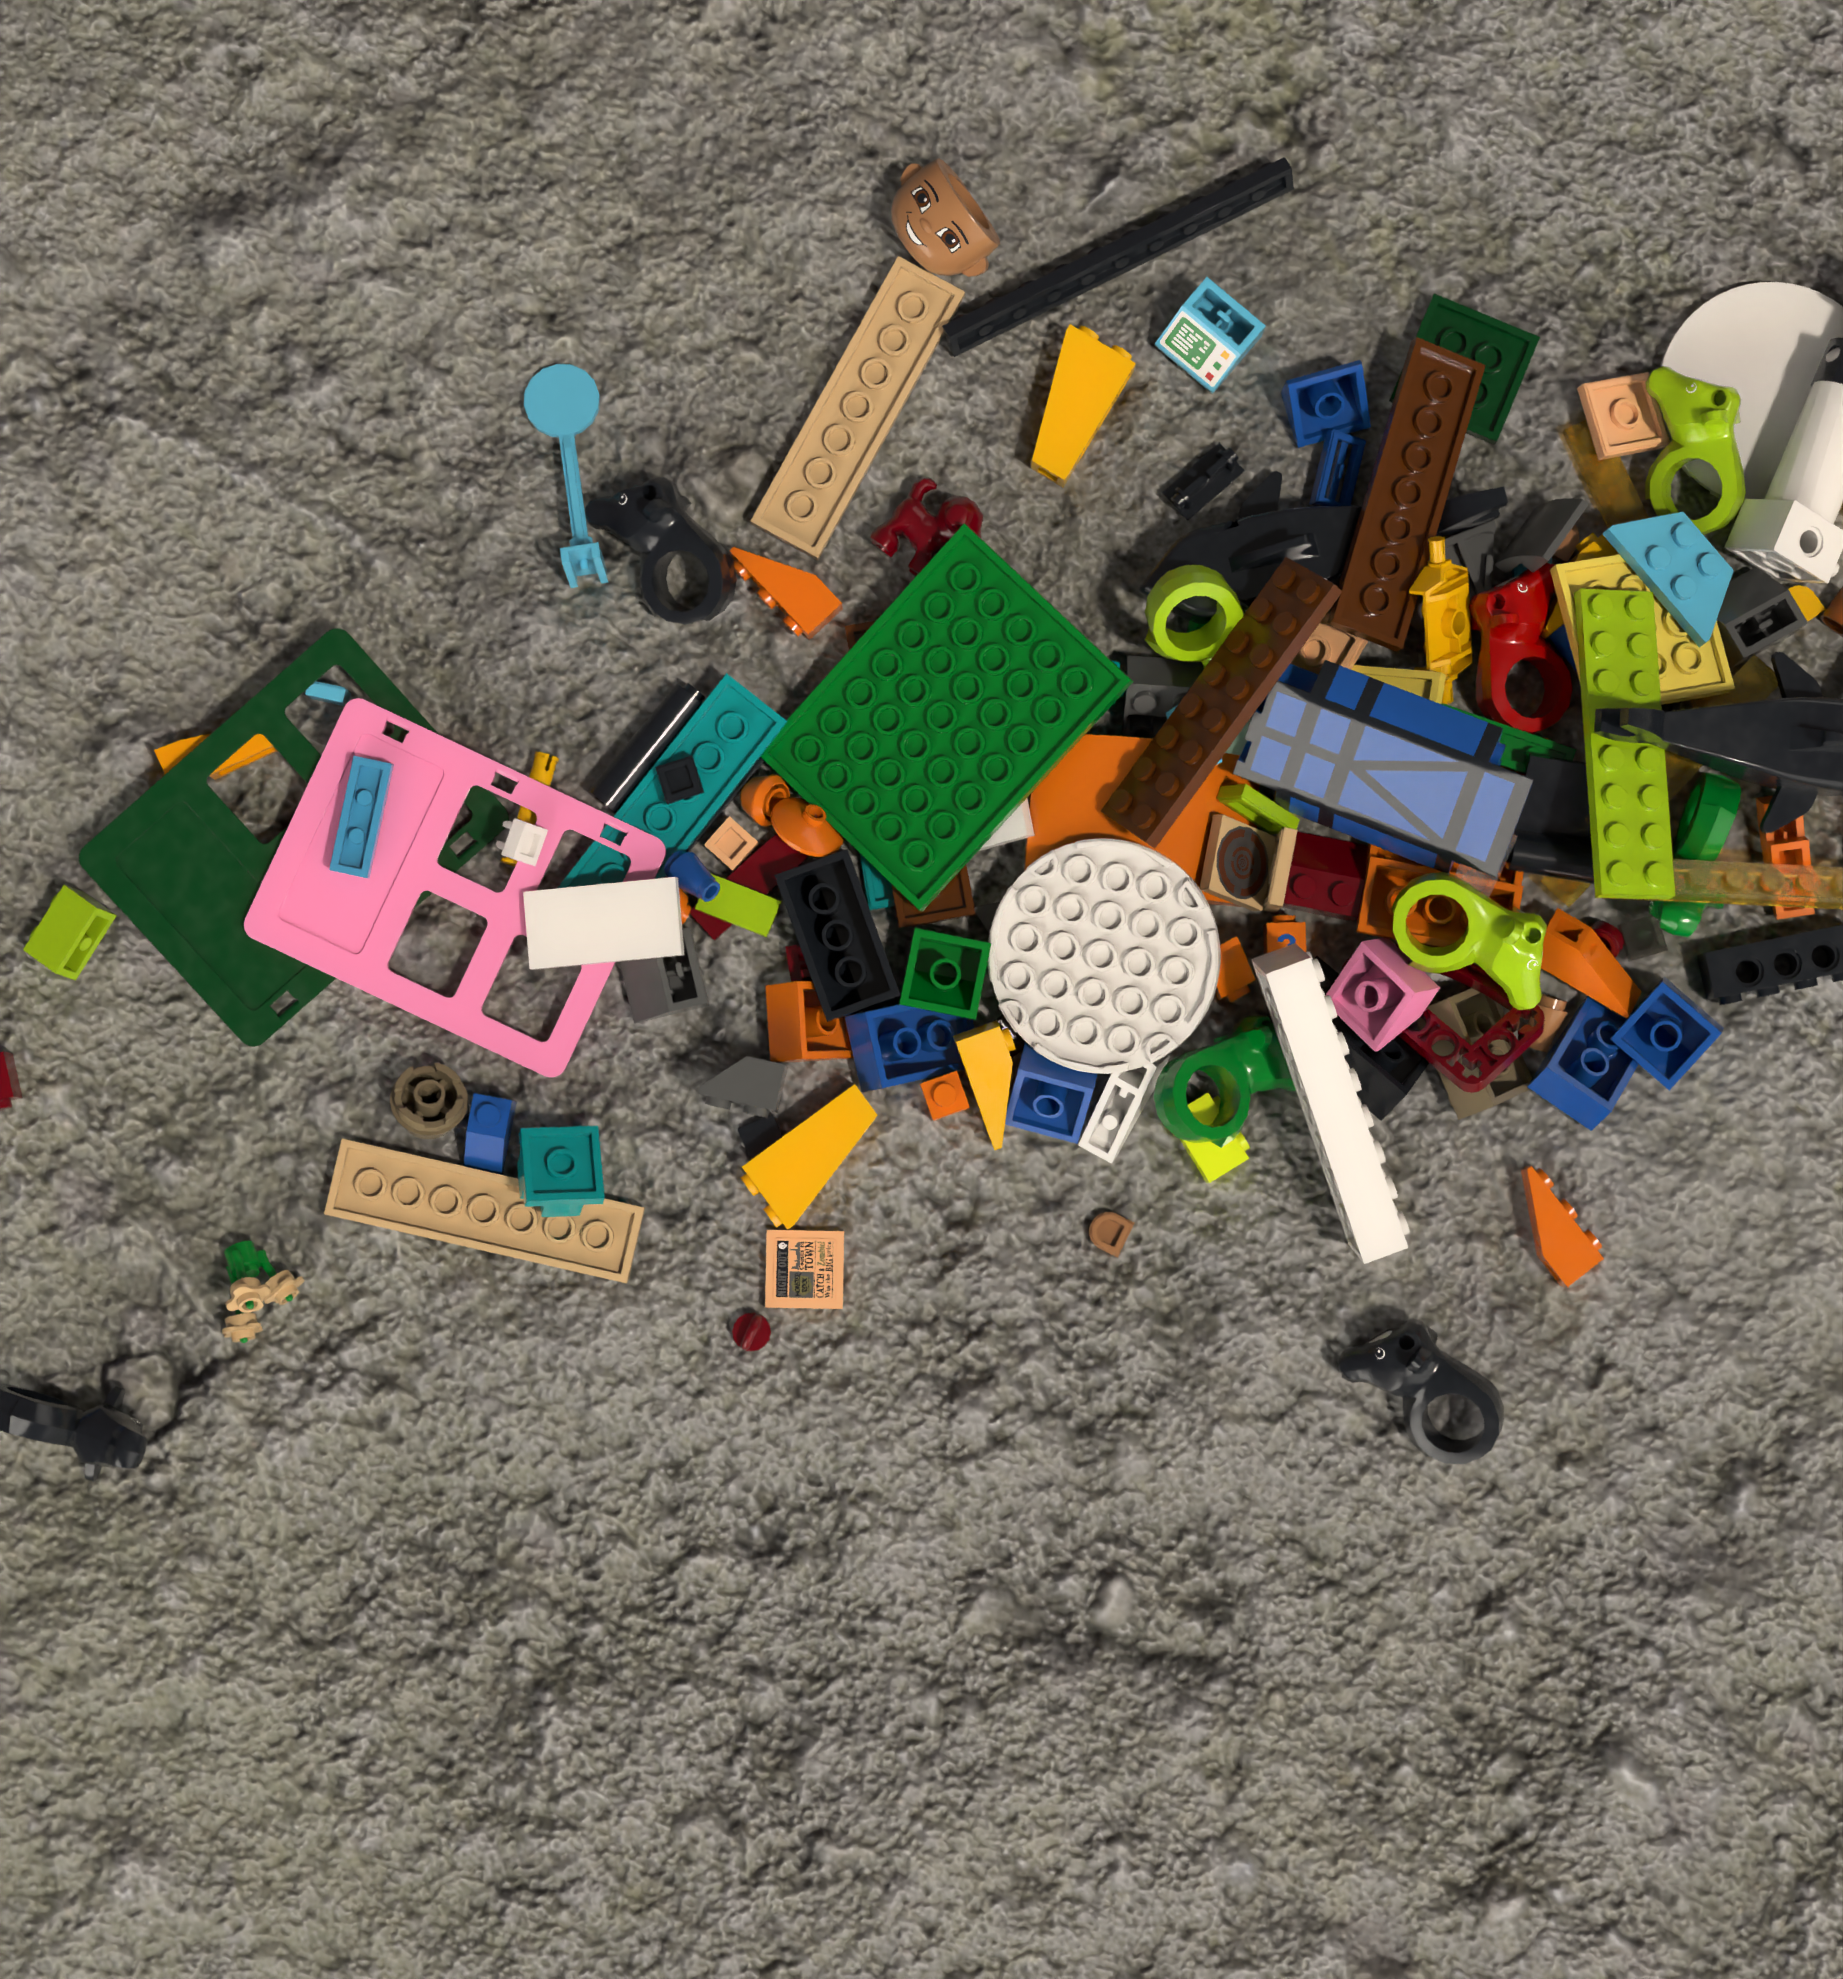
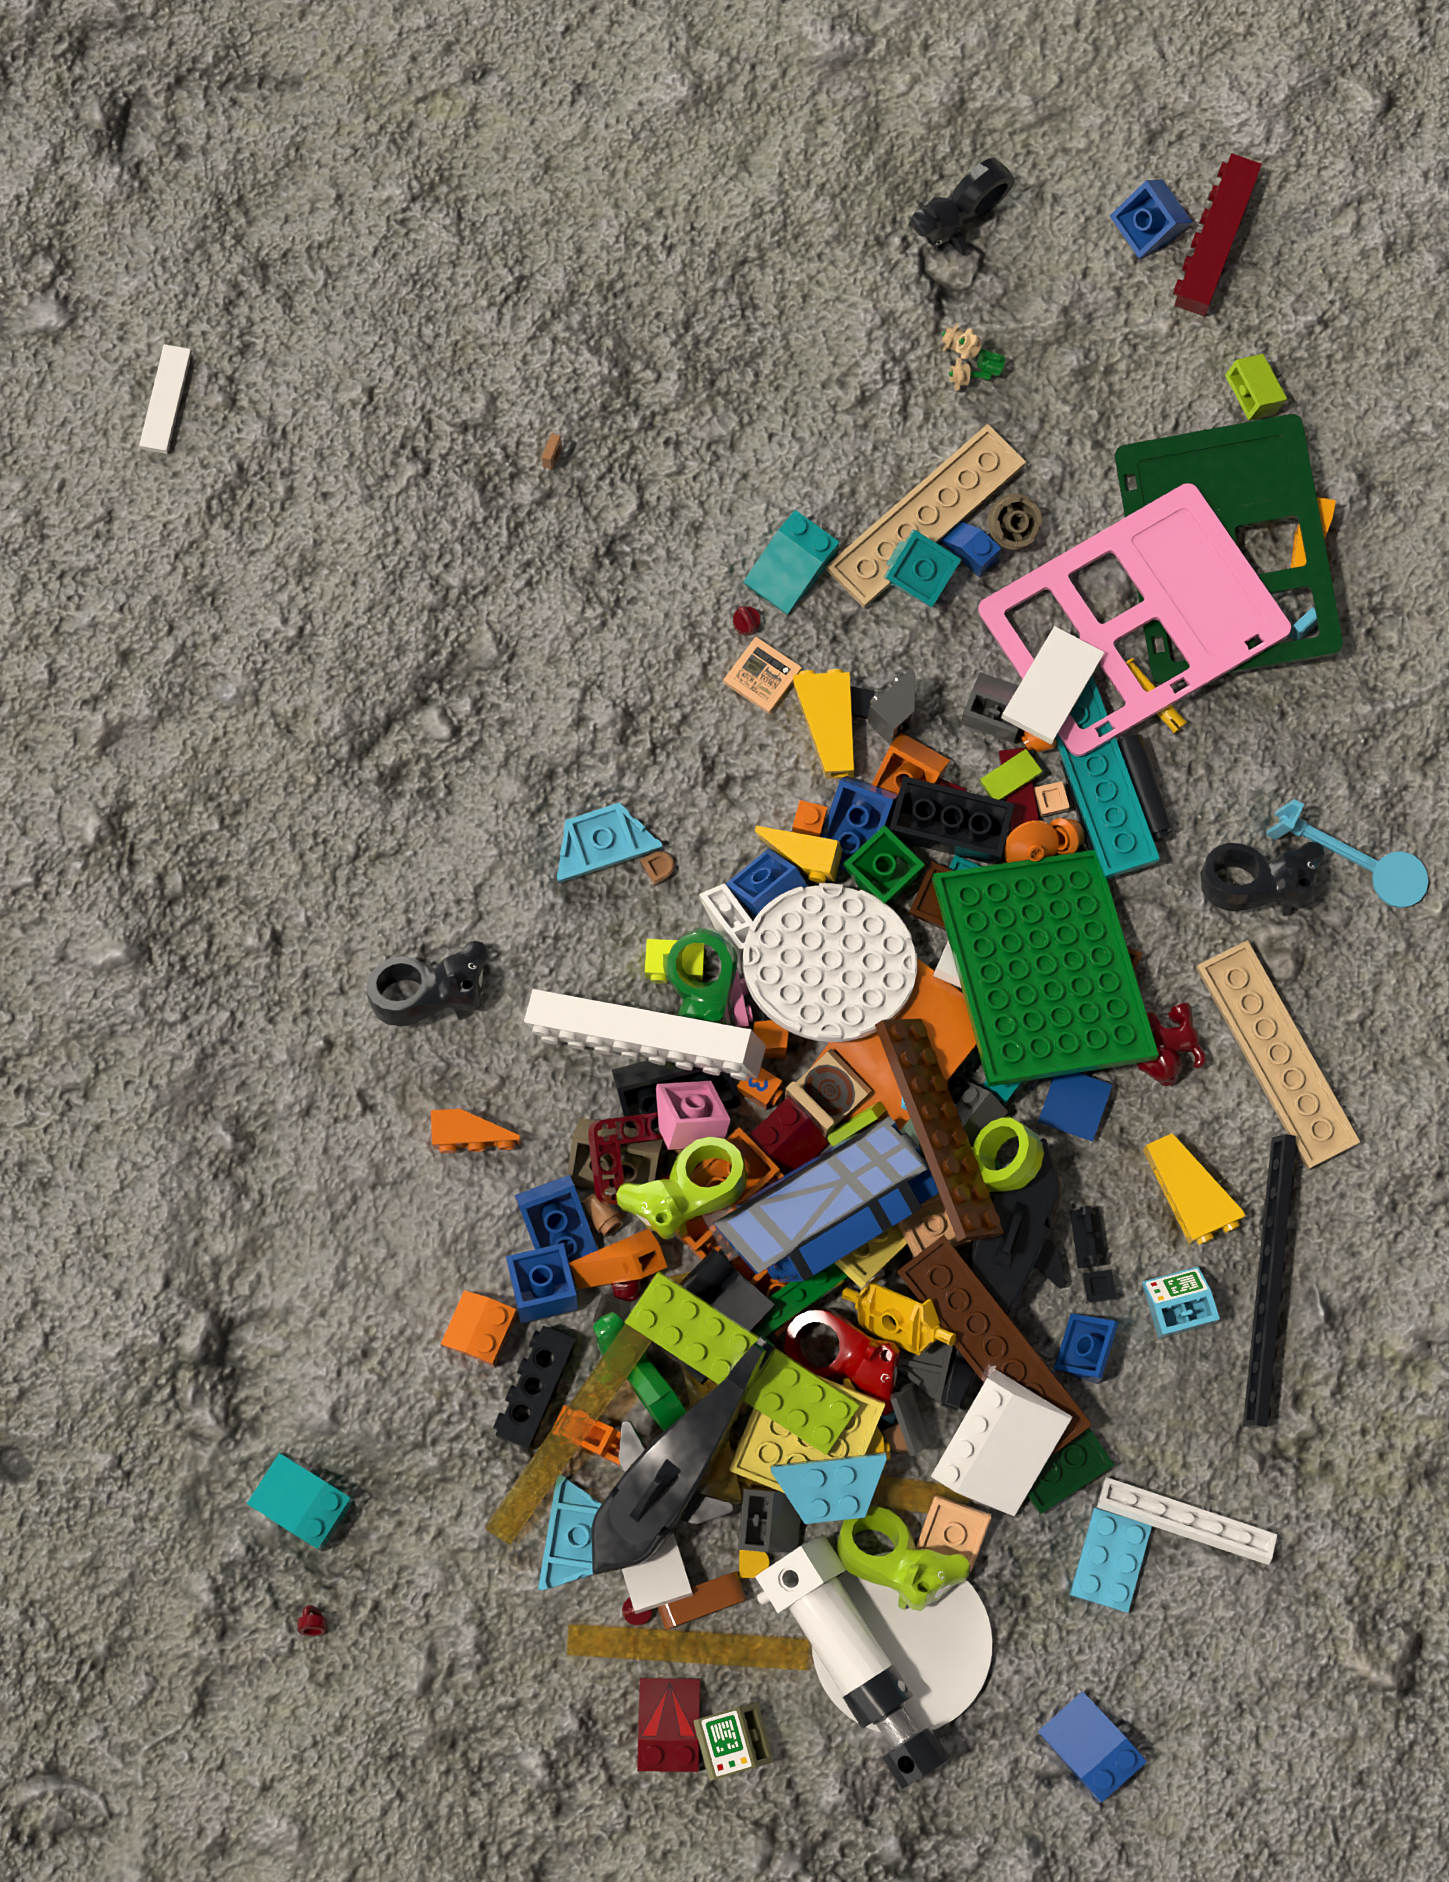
camera: 125 degrees right, 10 degrees down
dark azure plate [329,756,394,879] -> none
white tile [496,818,548,866] -> none
black tile [655,756,705,805] -> none
blue cone [664,850,720,902] -> none
orange slope [729,547,843,640] -> none
medium nougat piece [891,158,1000,277] -> none
blue tile [1309,429,1366,506] -> none
none -> orange slope [440,1290,518,1368]
none -> medium nougat tile [541,433,562,470]
none -> medium azure wing [557,803,663,883]
none -> bright pink plate [730,970,753,1029]
none -> teal slope [743,510,840,616]
none -> white slope [931,1369,1072,1516]
none -> slope [1037,1691,1147,1803]
none -> blue slope [1038,1072,1113,1142]
none -> medium azure plate [1069,1508,1152,1613]
none -> black plate [1081,1269,1116,1304]
none -> white plate [1097,1477,1277,1565]

